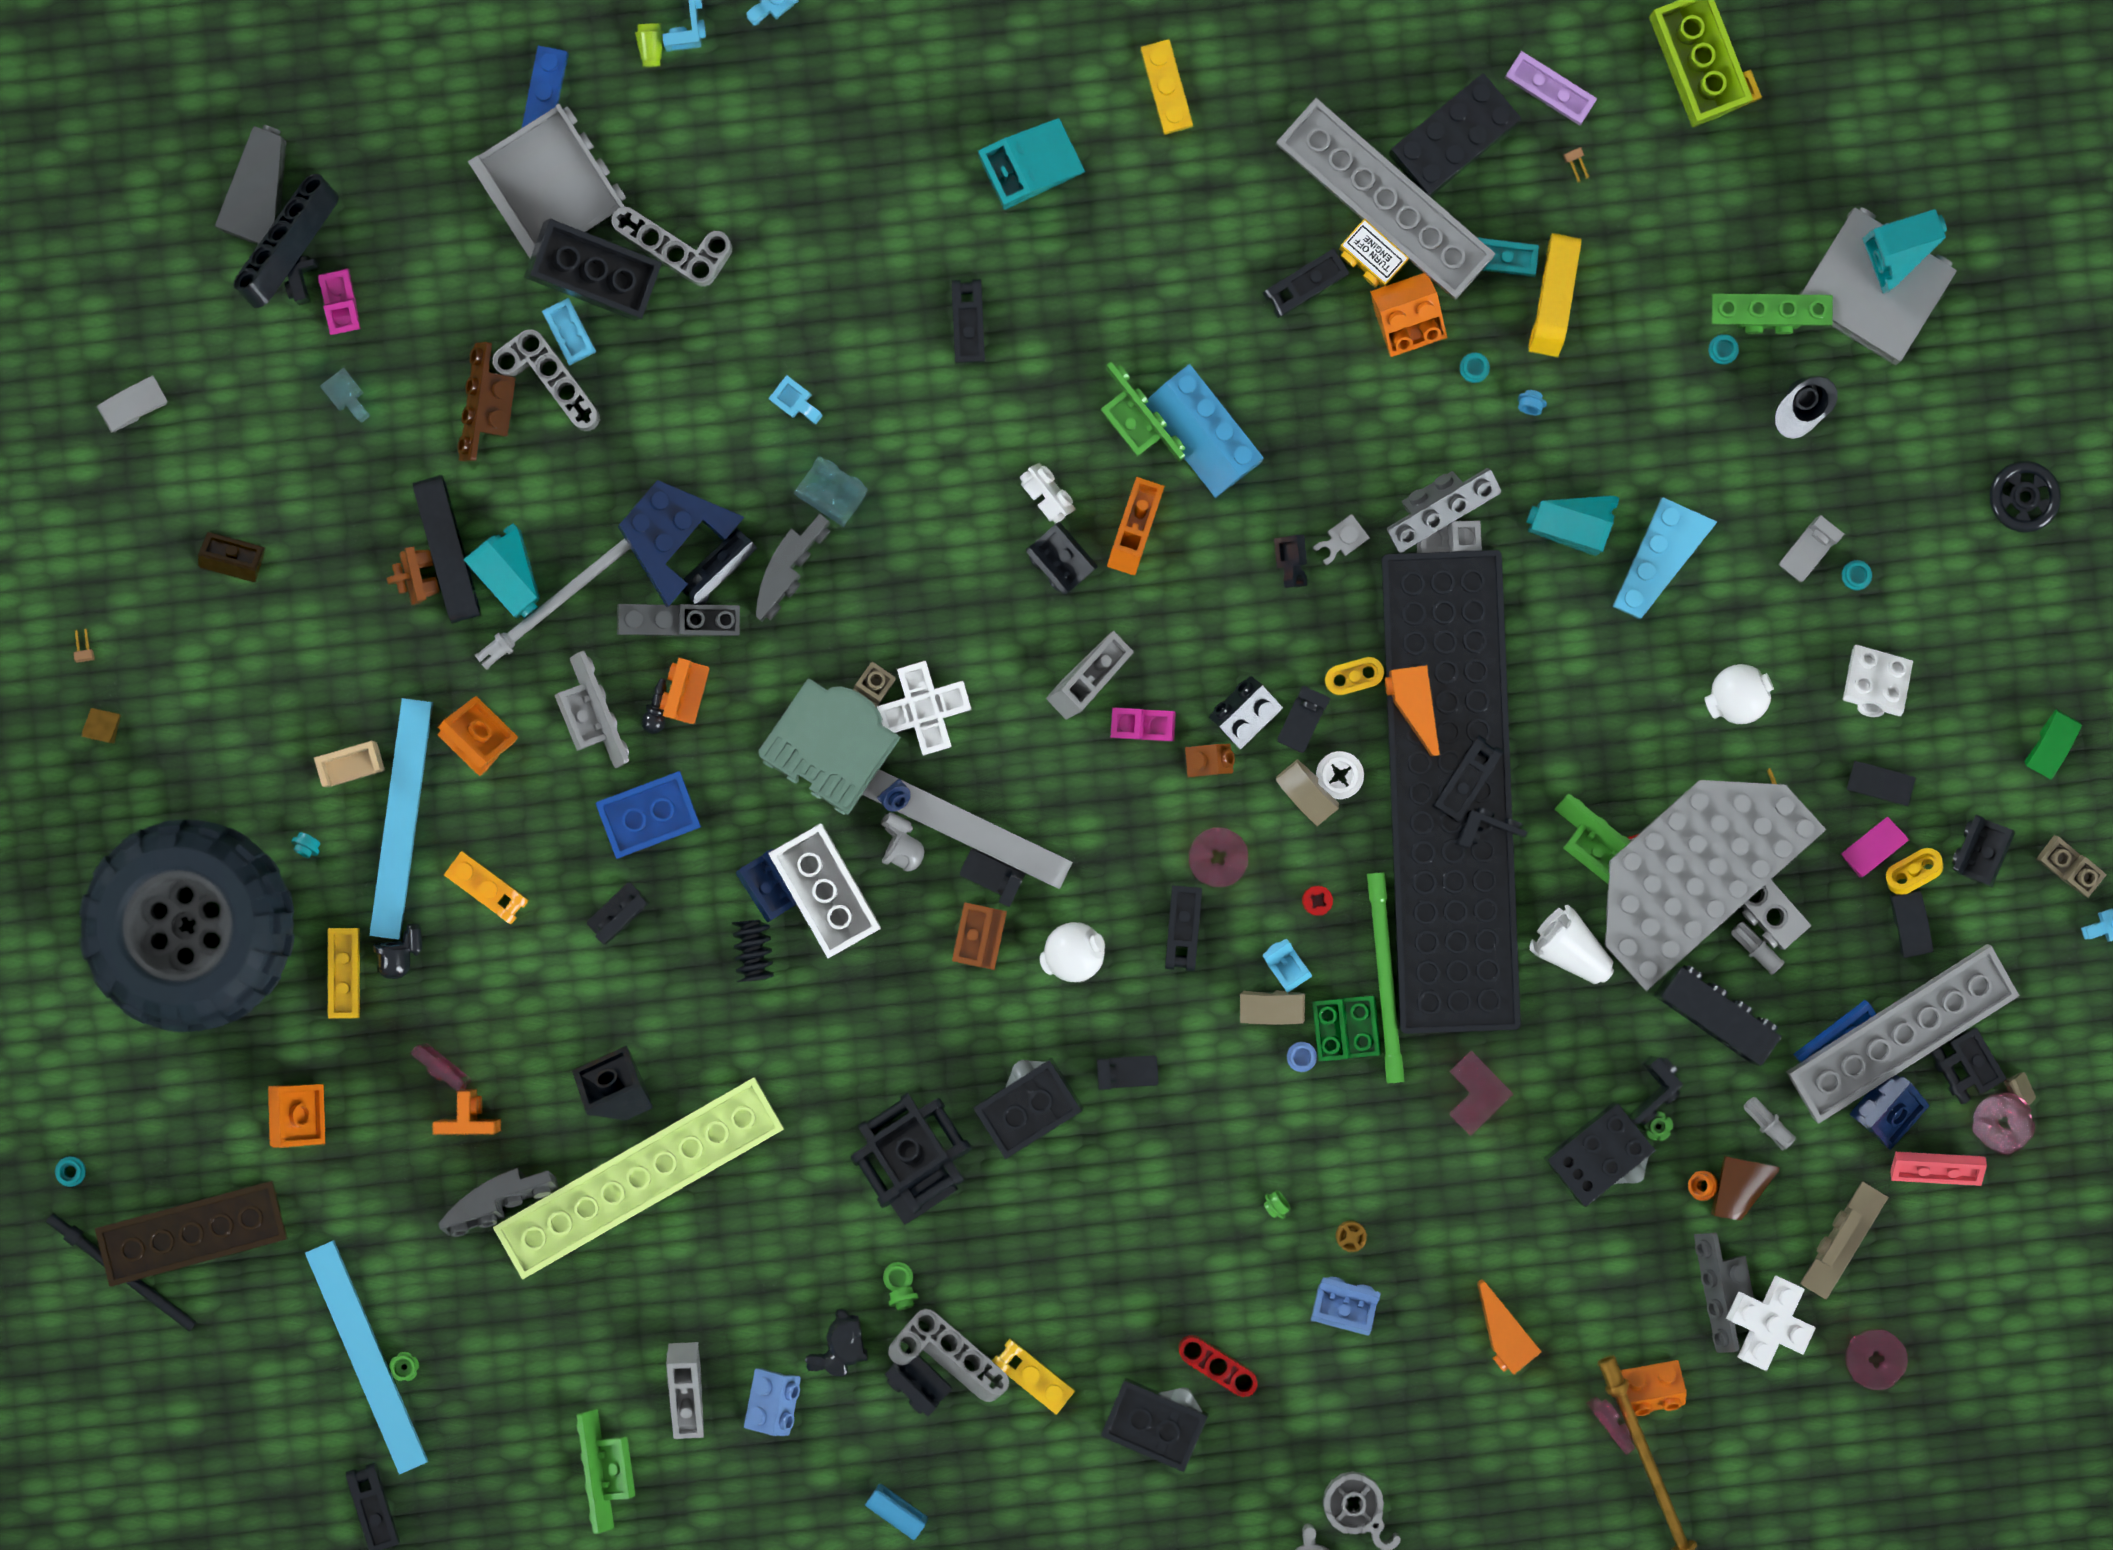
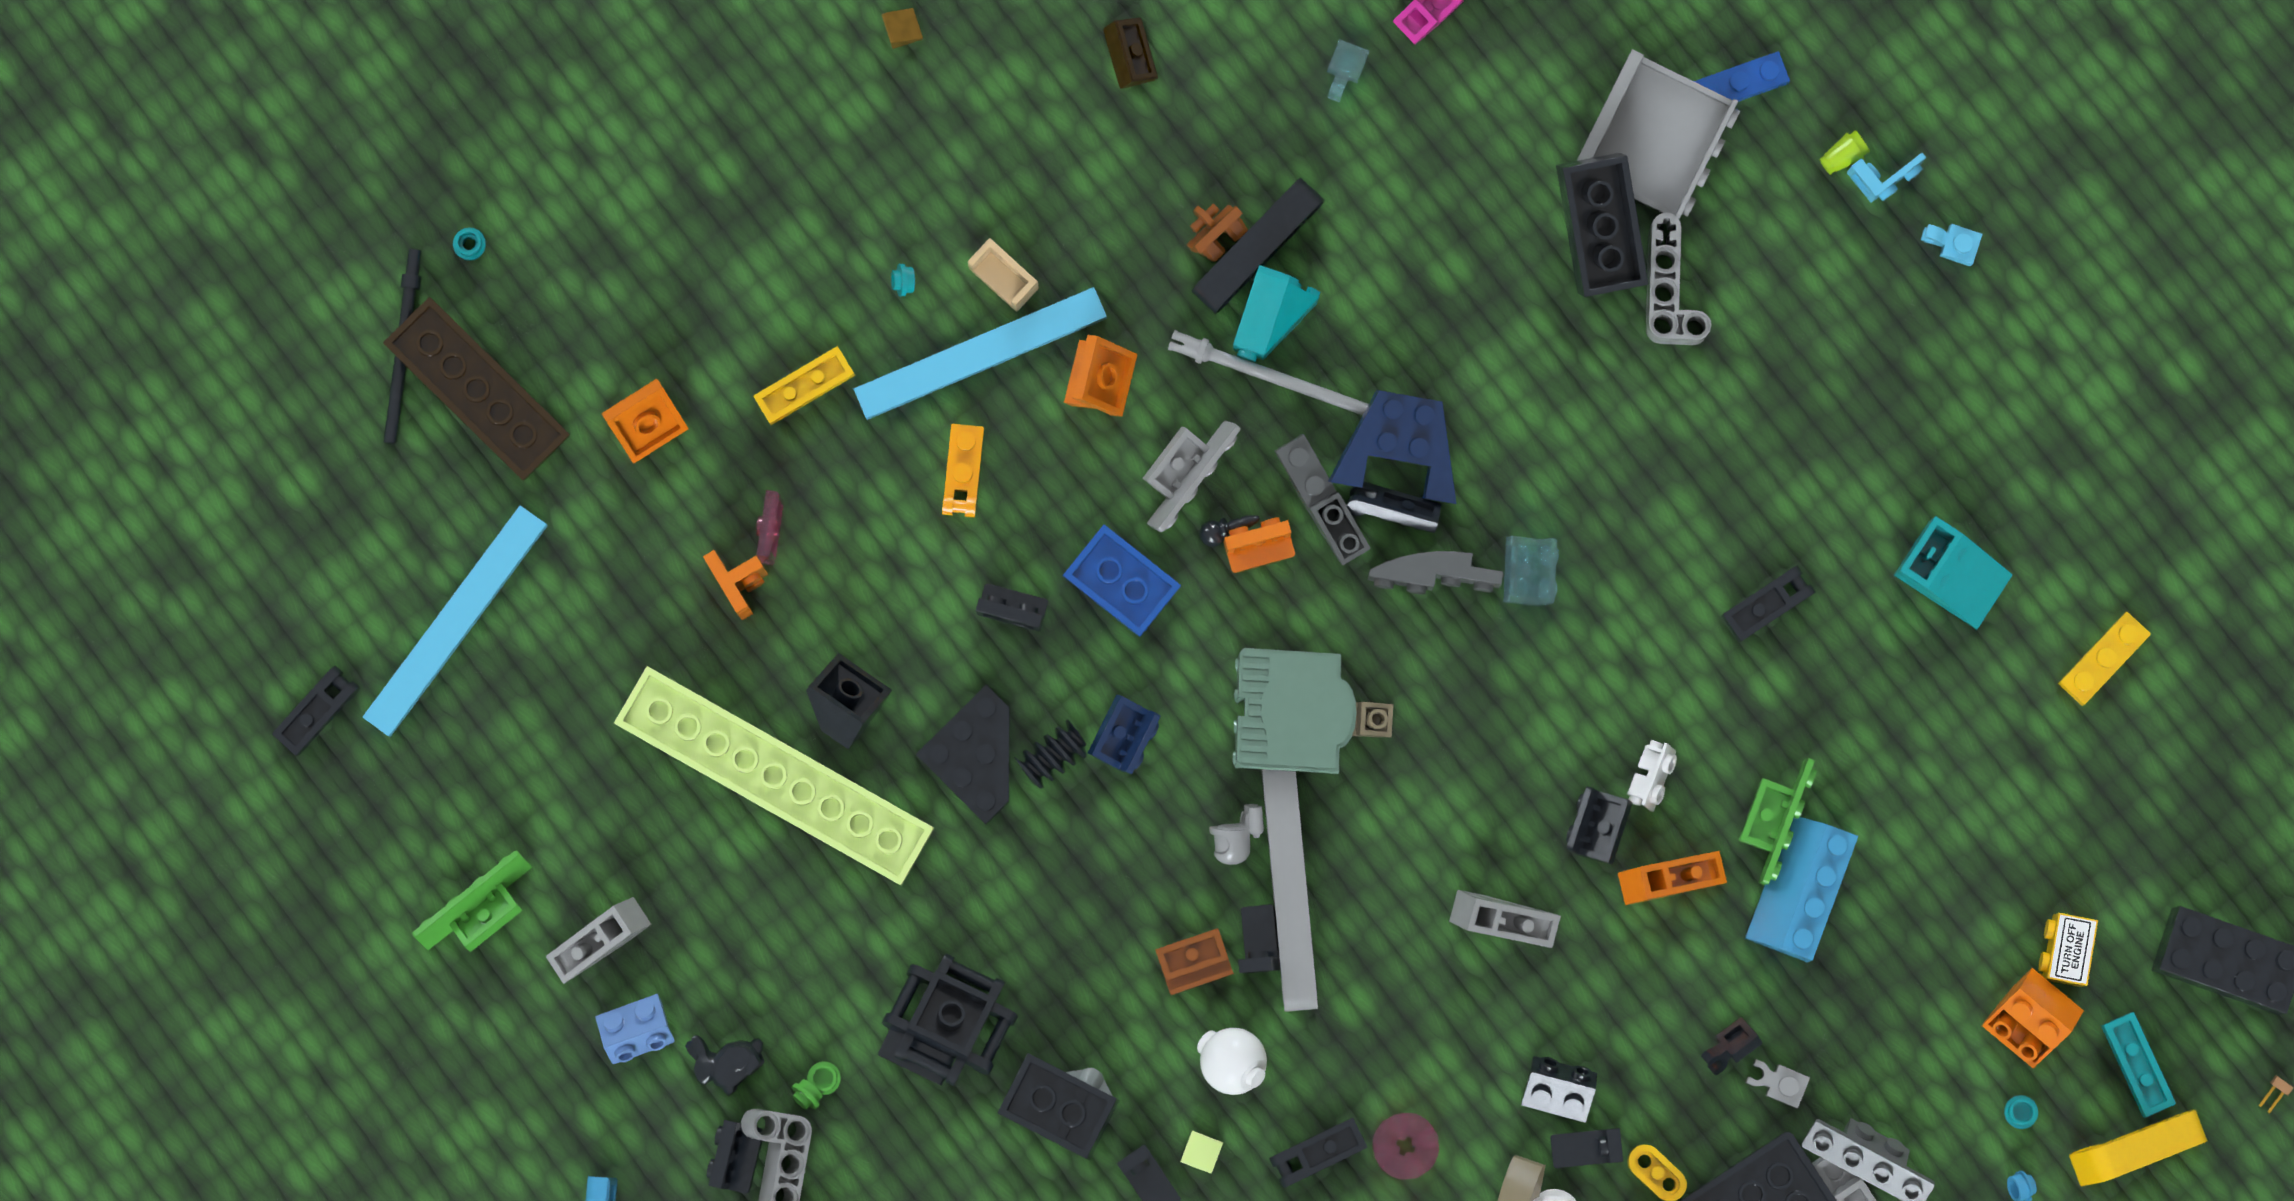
camera: 60 degrees right, 5 degrees down
black wheel [79,819,295,1032] -> none
black piece [373,924,422,979] -> none
bright green plate [389,1352,419,1381] -> none
dark grey slope [439,1168,559,1237] -> none
reddish brown bracket [457,342,516,462] -> none
light grey beam [493,329,600,431] -> none
medium azure plate [542,298,596,365] -> none
white slope [768,824,881,958] -> none
medium azure plate [769,375,823,425] -> none
dark blue plate [876,778,911,812] -> none
white plate [877,661,972,756] -> none
dark pink slope [1111,708,1176,742] -> none
dark orange bracket [1185,744,1235,777] -> none
black plate [1262,248,1349,318] -> none
light grey plate [1276,98,1495,300] -> none
none -> black plate [916,685,1010,825]
none -> yellowish green tile [1180,1131,1223,1174]

